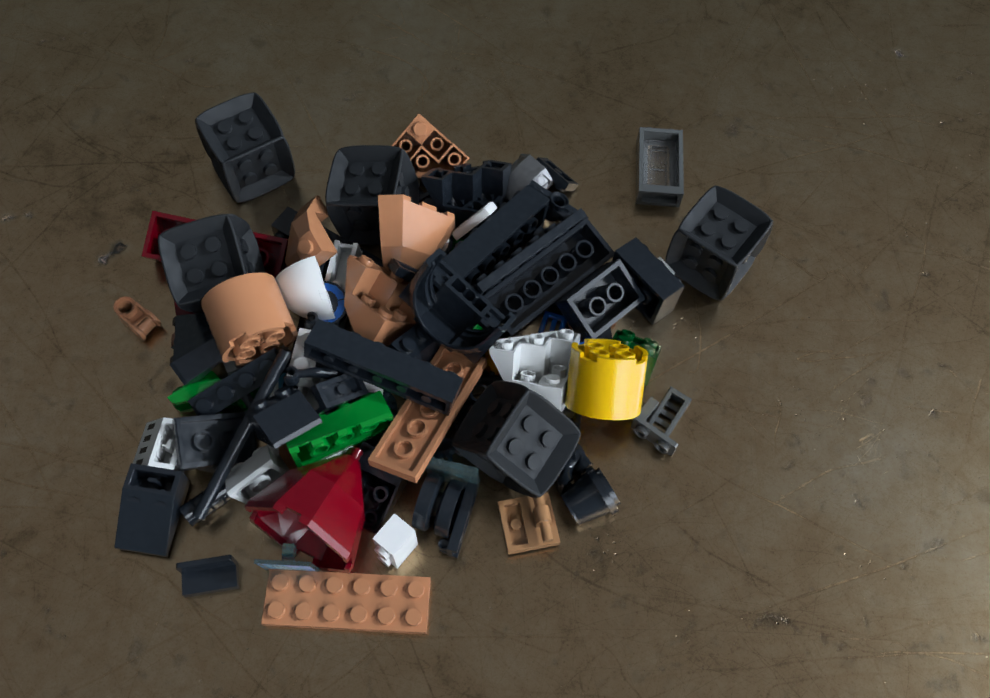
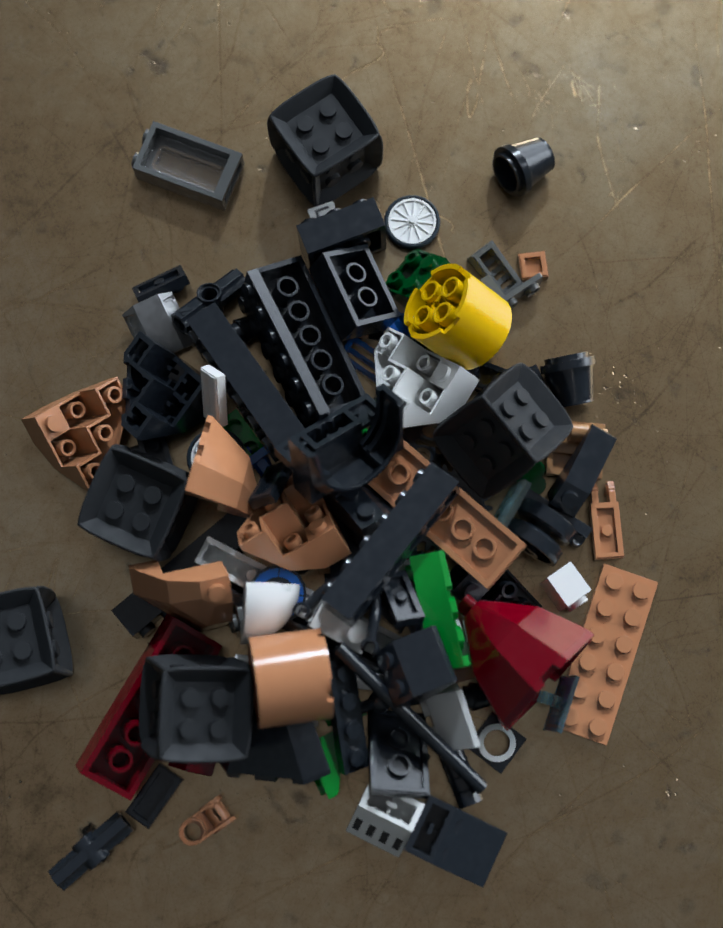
camera: 70 degrees left, 15 degrees up
black panel [176,555,240,598] -> none
none -> black piece [48,811,134,891]
none -> black tile [125,763,184,829]
none -> white wheel [384,195,440,249]
none -> piece [469,712,527,774]
none -> black piece [492,137,555,197]
none -> dark green tile [514,461,546,495]
none -> nougat tile [517,251,549,282]
none -> black slope [547,424,617,517]
none -> nougat hinge [589,481,624,561]

